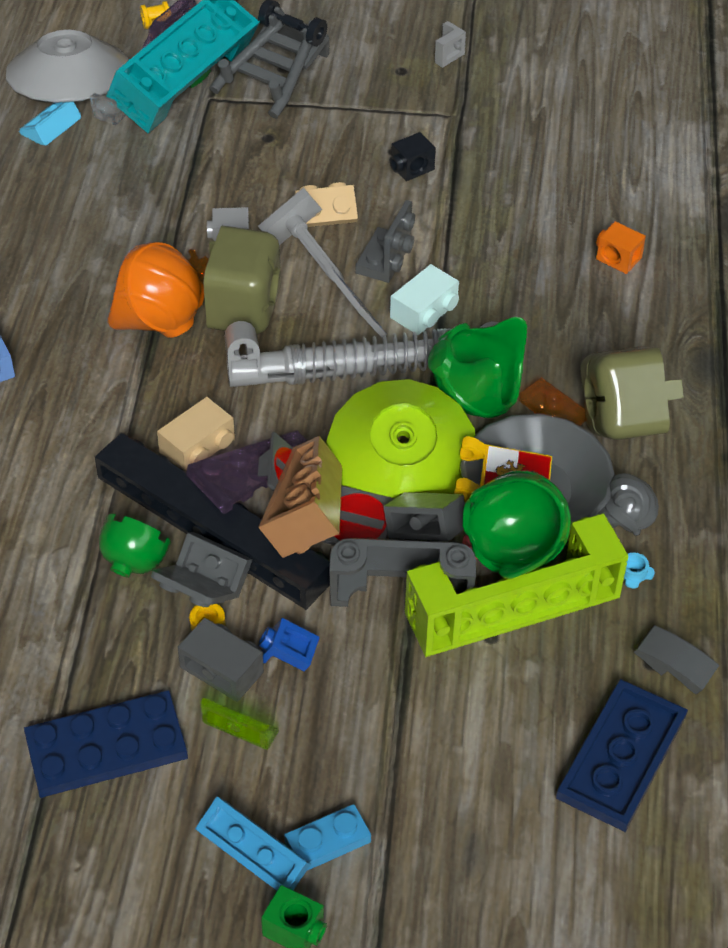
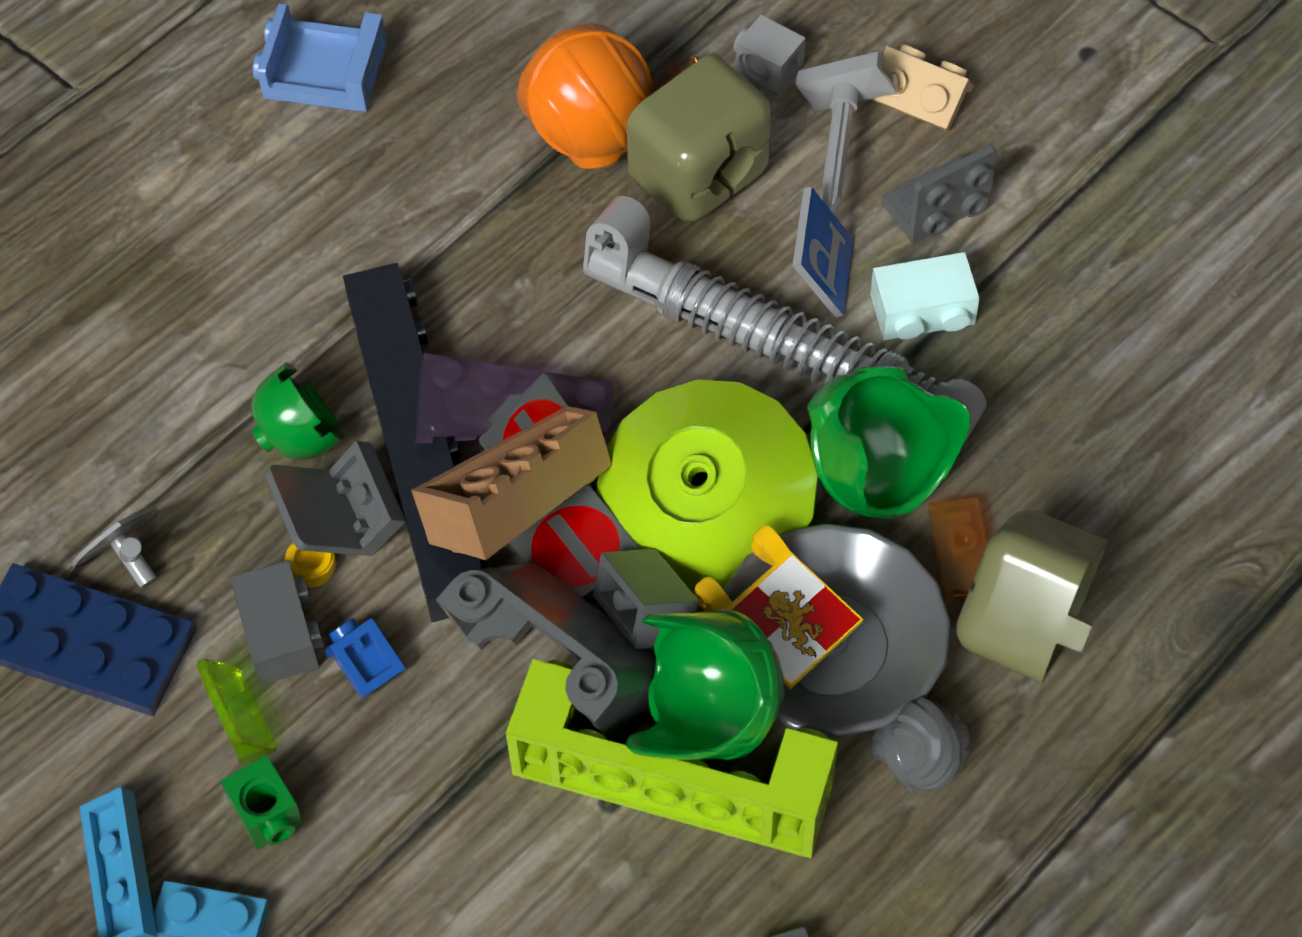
camera: 40 degrees right, 10 degrees up
tan brick [157,397,235,472] -> none
black brick [389,132,436,182] -> none
orange brick [596,221,646,274] -> none
medium azure plate [624,552,655,589] -> none
none -> light grey shield [72,506,159,588]
none -> green brick [220,754,303,850]

